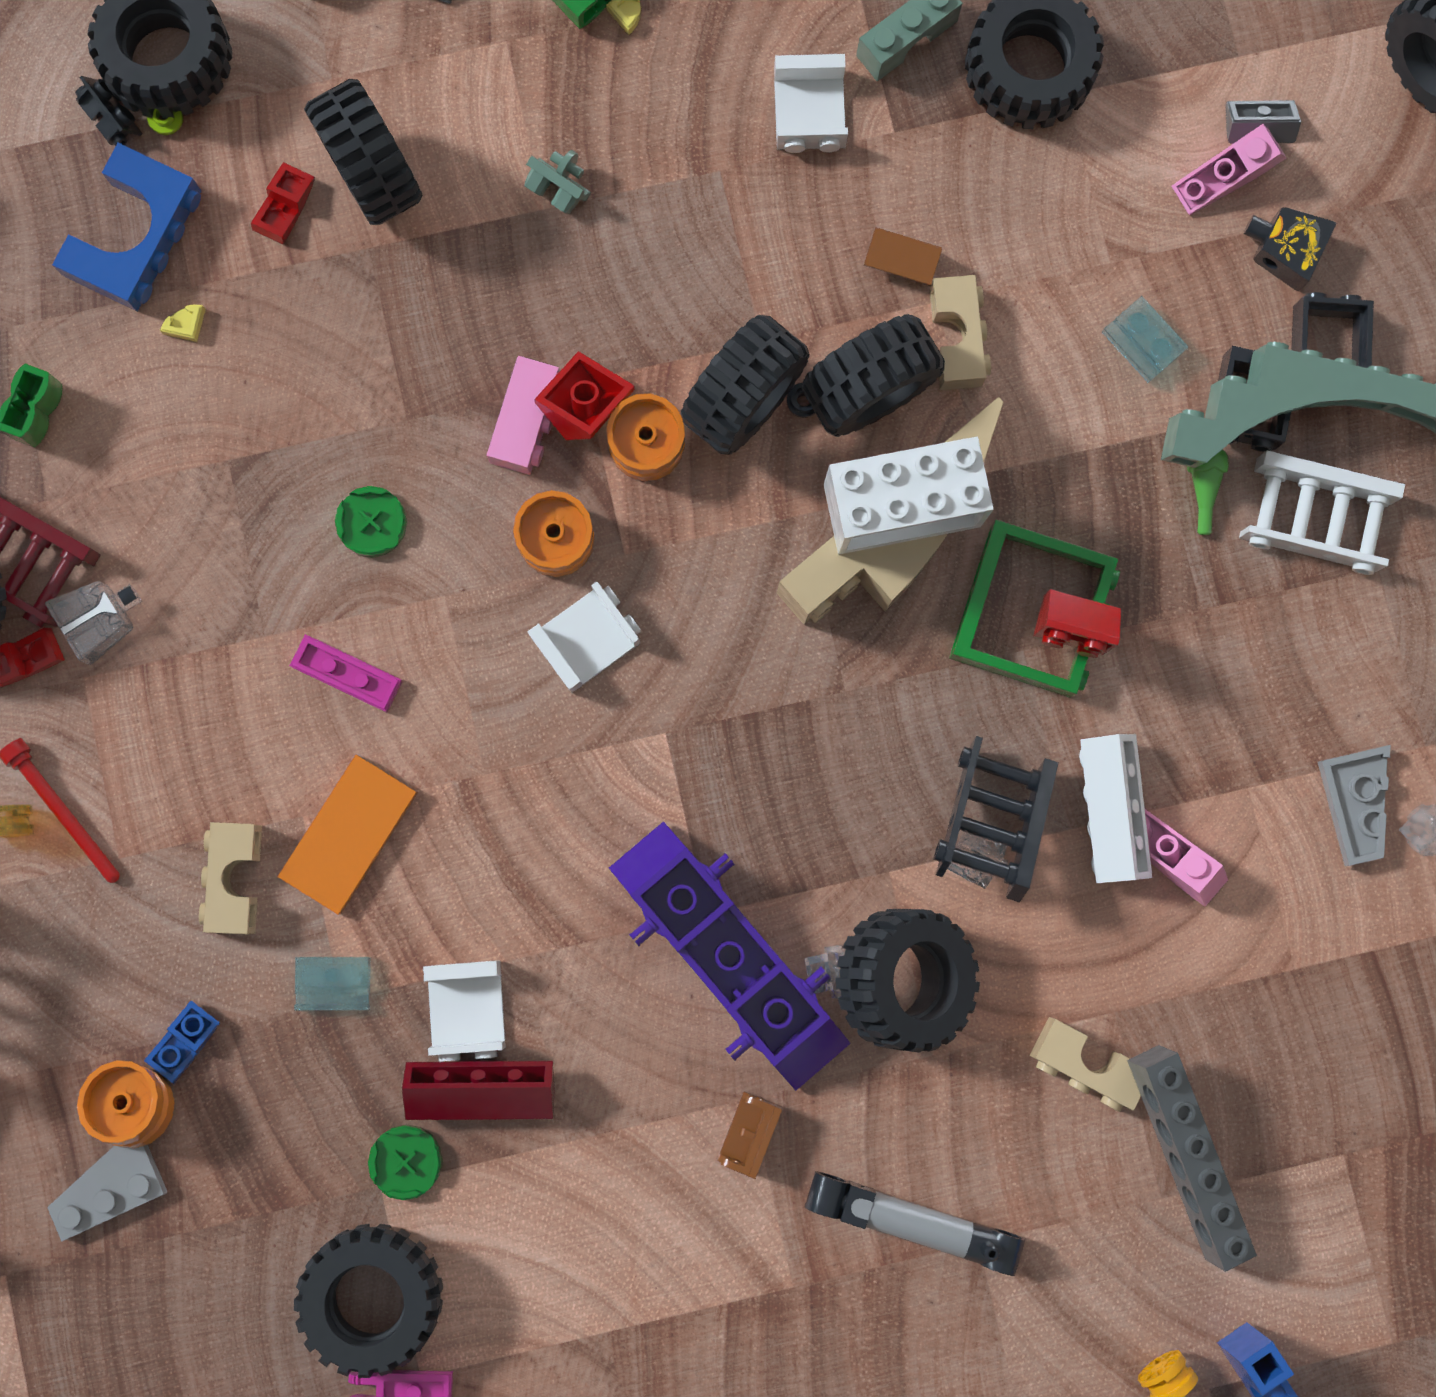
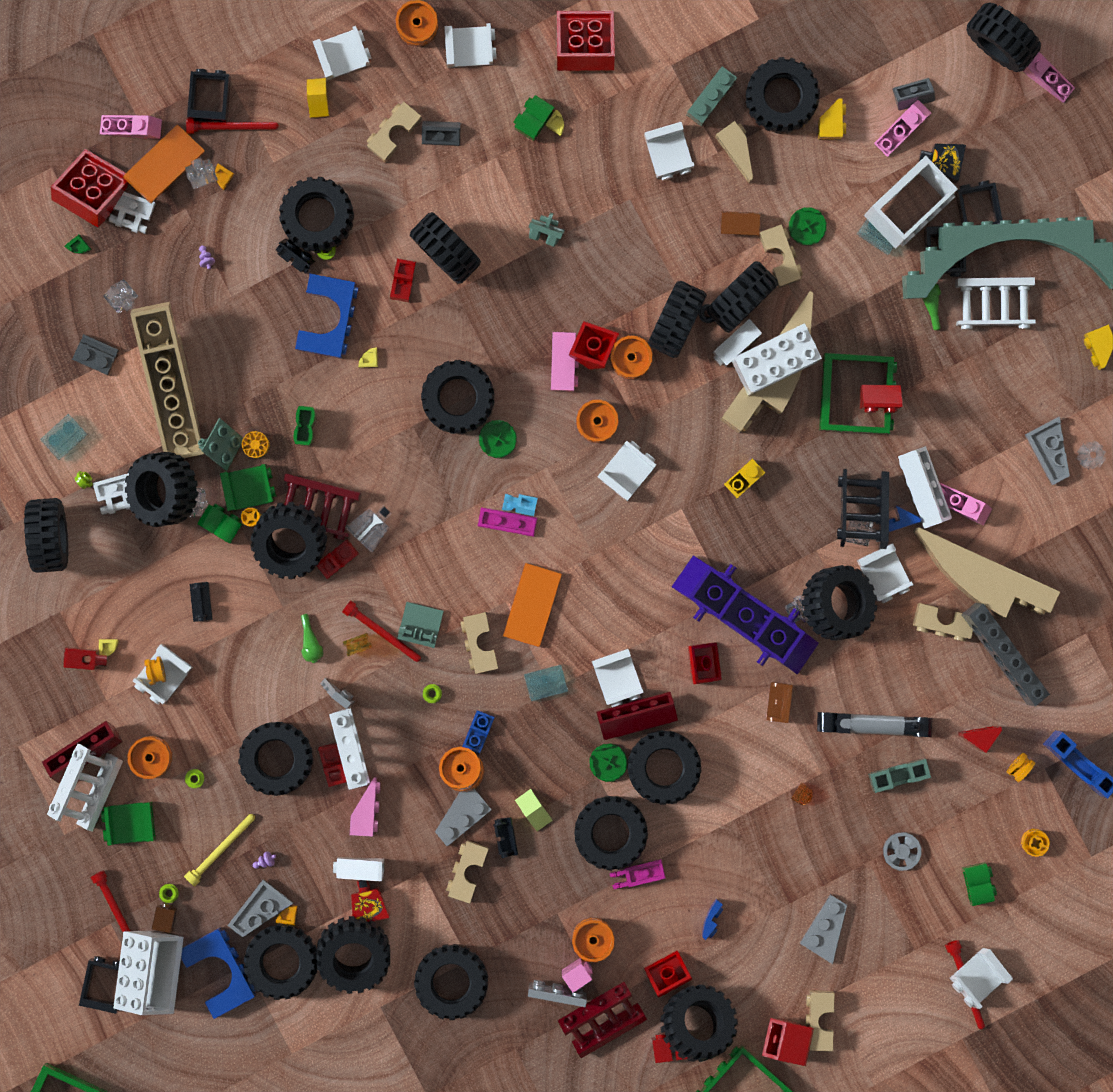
camera: 10 degrees left, 5 degrees up
none -> sand green hinge [397,602,444,648]
none -> black tyre [421,360,495,434]
none -> lime plate [423,684,442,703]
none -> tan arch [446,840,489,904]
none -> black hinge [493,817,518,858]
none -> medium azure plate [502,494,538,516]
none -> yellowish green slope [515,789,553,831]
none -> black tyre [628,730,702,805]
none -> red slope [687,642,722,684]
none -> white slope [713,319,762,367]
none -> tan slope [715,121,753,183]
none -> yellow slope [724,458,765,498]
none -> green tile [788,207,827,246]
none -> clear orange plate [791,783,813,806]
none -> yellow slope [818,98,846,140]
none -> white panel [857,543,913,603]
none -> white hose [864,156,957,249]
none -> sand green arch [868,758,931,793]
none -> blue slope [889,506,921,532]
none -> tan slope [913,528,1060,618]
none -> red slope [958,726,1002,753]

